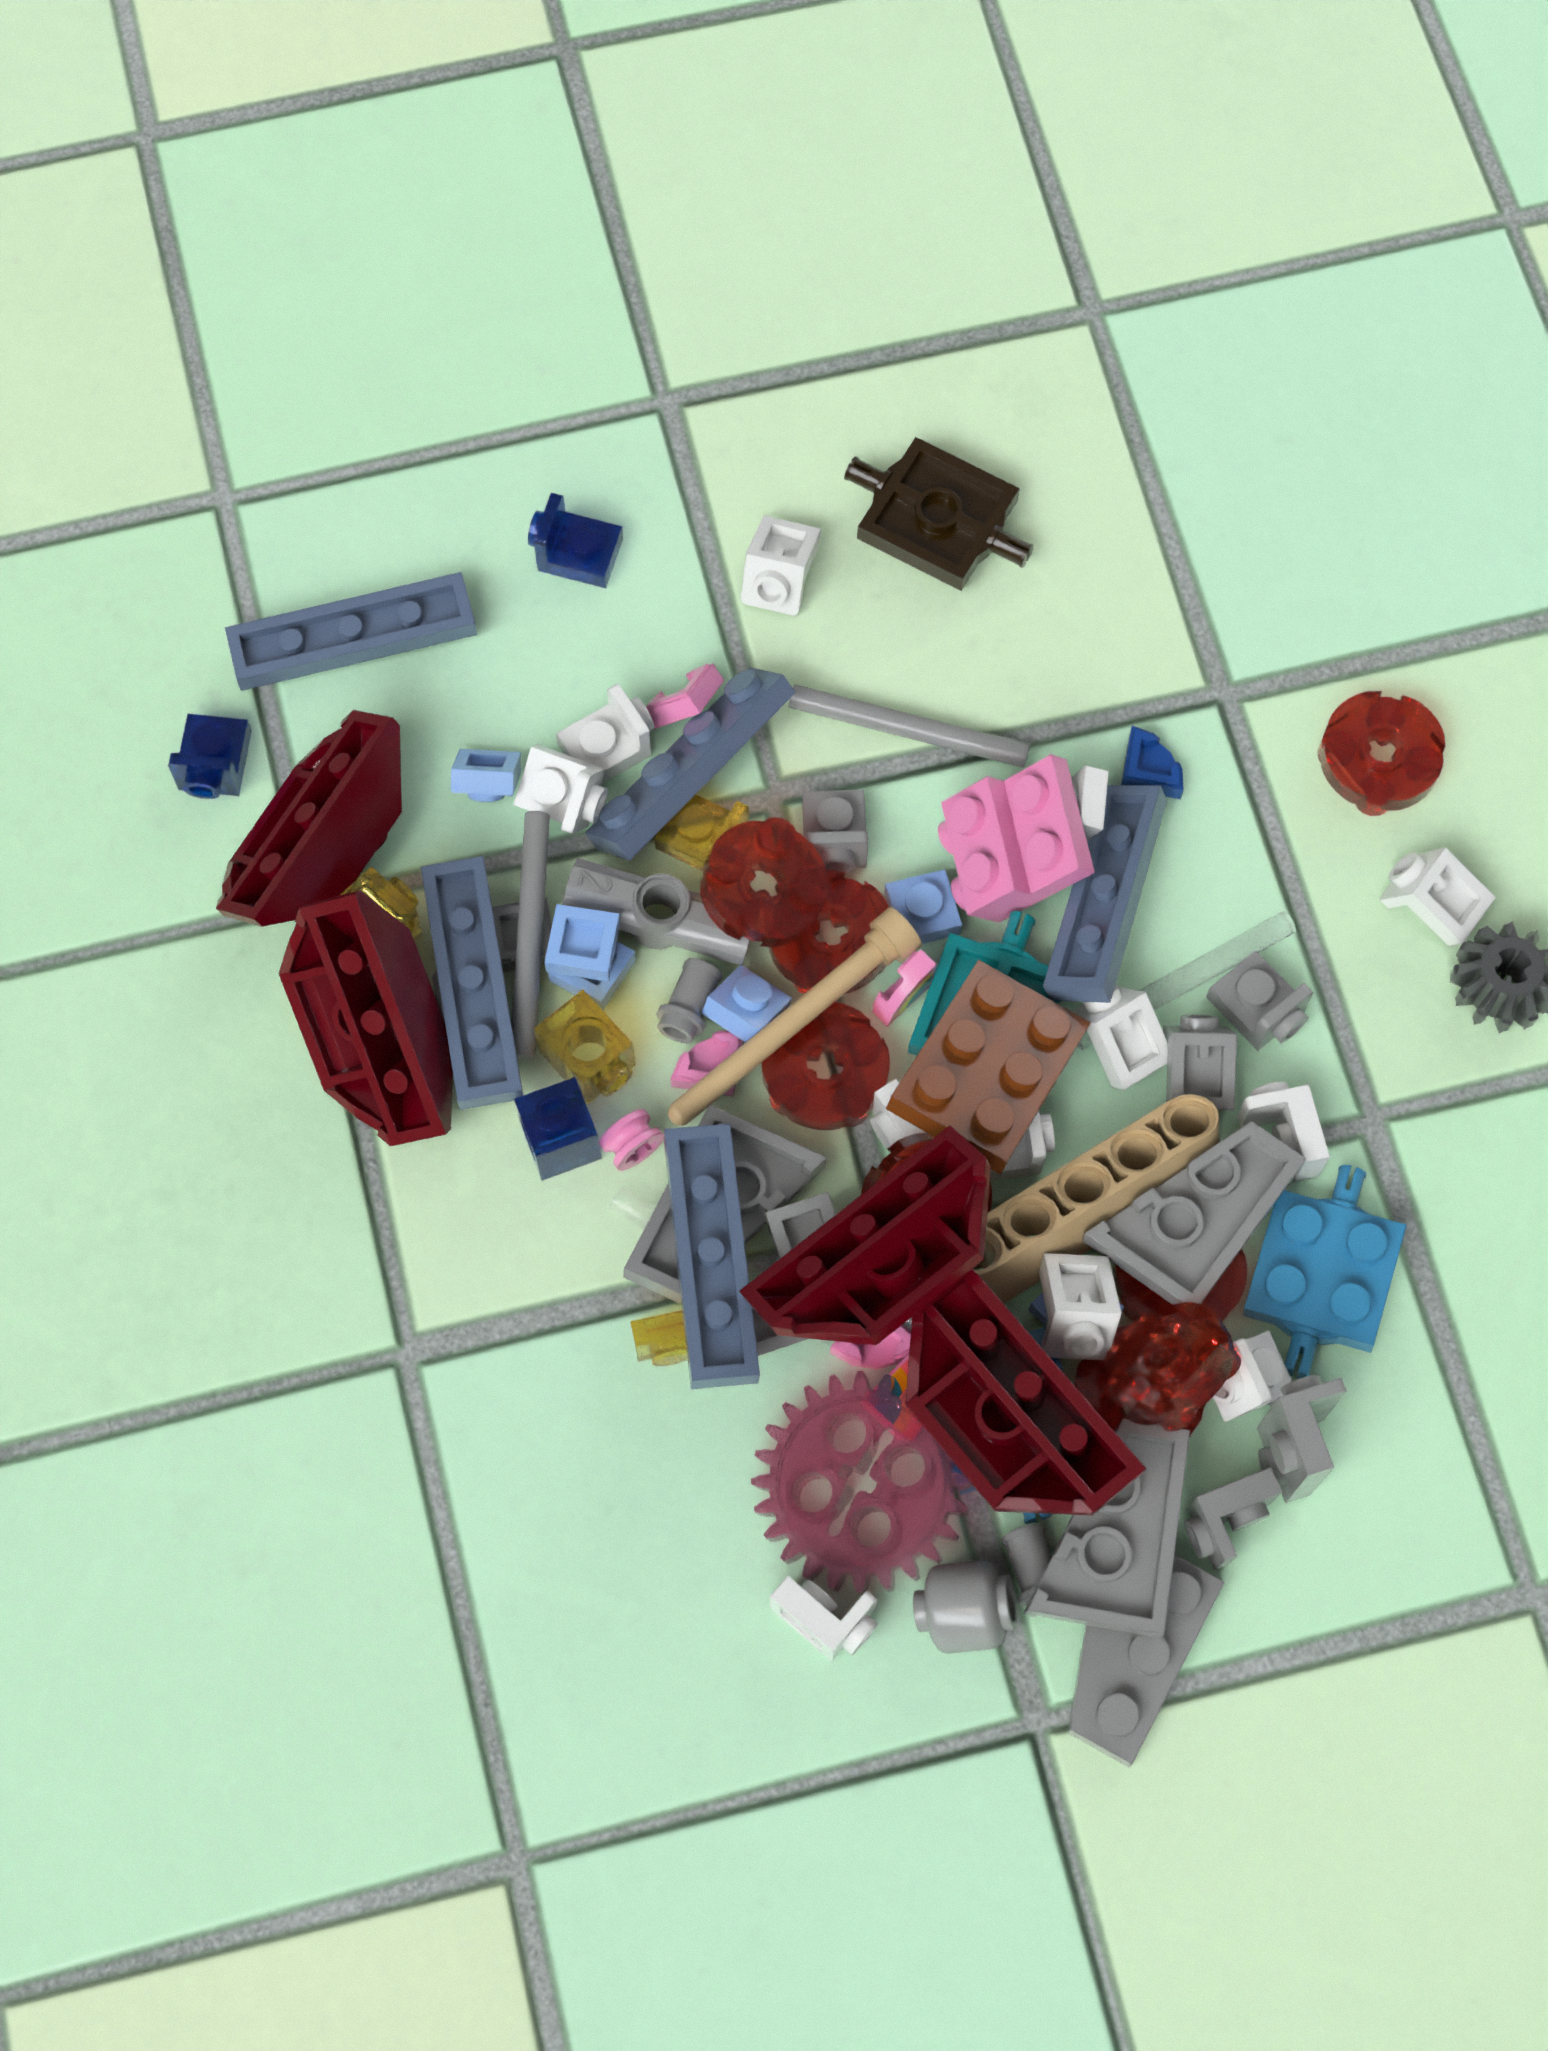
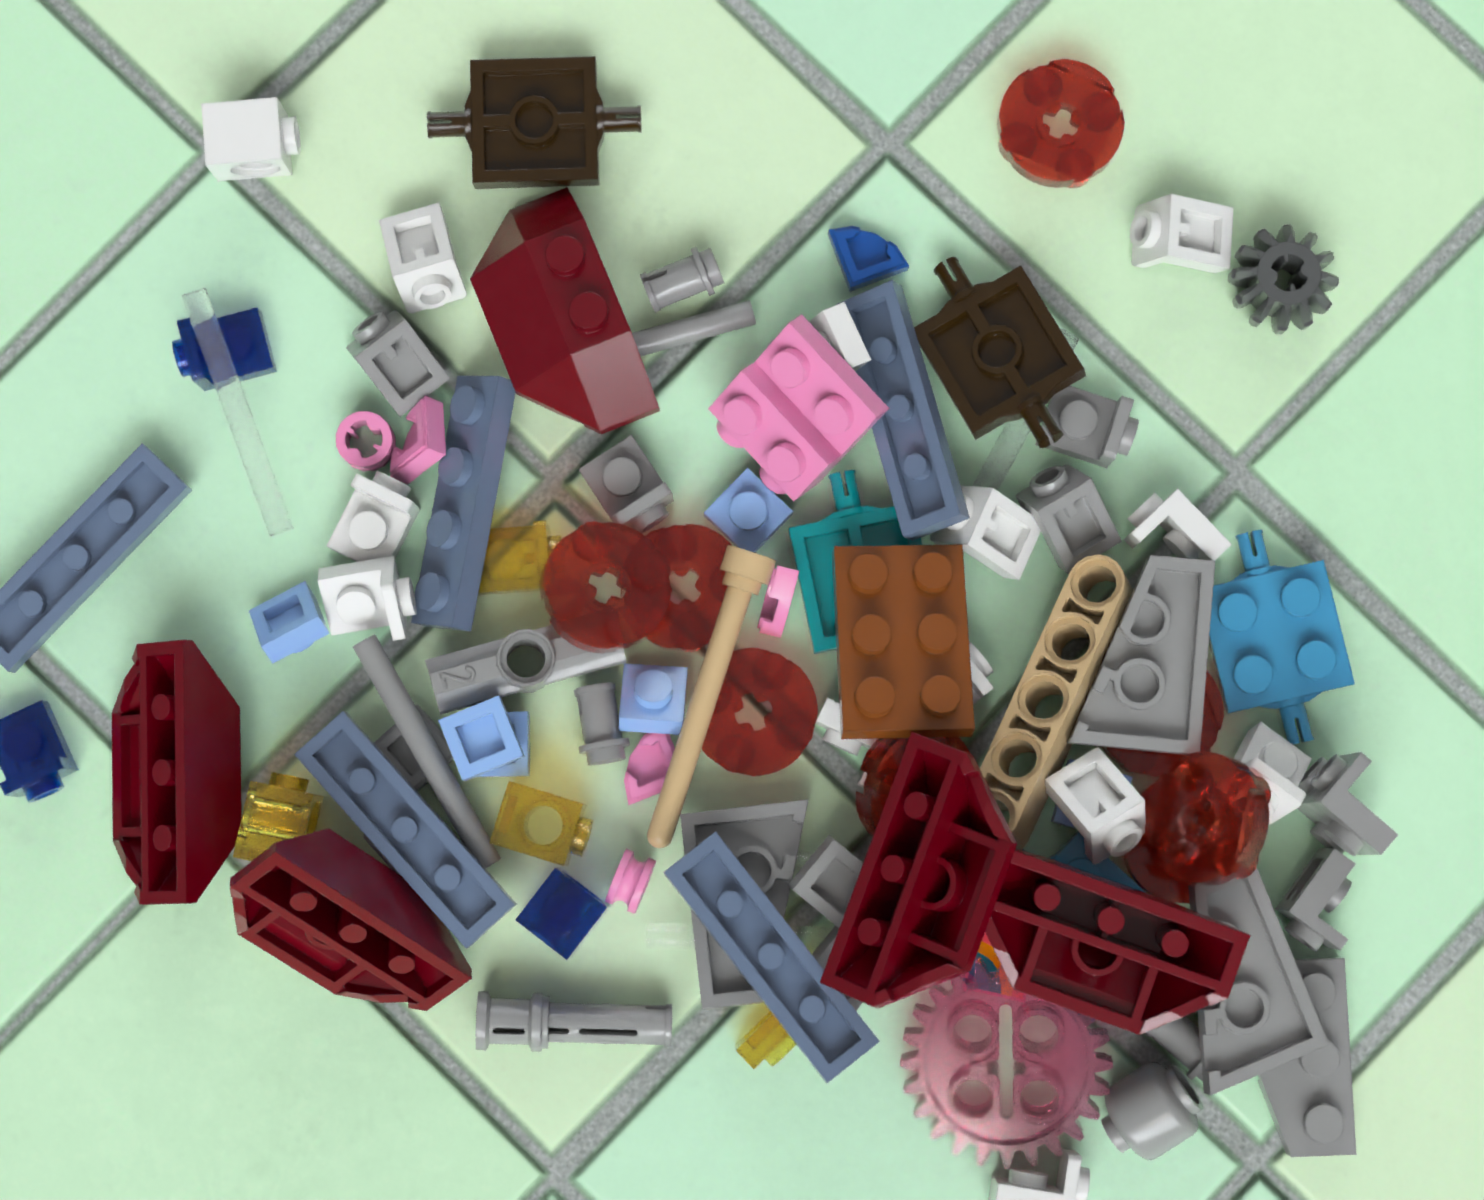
camera: 30 degrees left, 15 degrees up
none -> clear bar [182,288,294,536]
none -> white brick [201,97,301,182]
none -> bright pink bush [336,411,396,471]
none -> light grey bracket [346,310,450,417]
none -> dark red wedge [470,187,660,435]
none -> light grey pin [476,991,672,1052]
none -> light grey pin [640,247,724,312]
none -> dark brown plate [914,257,1086,448]

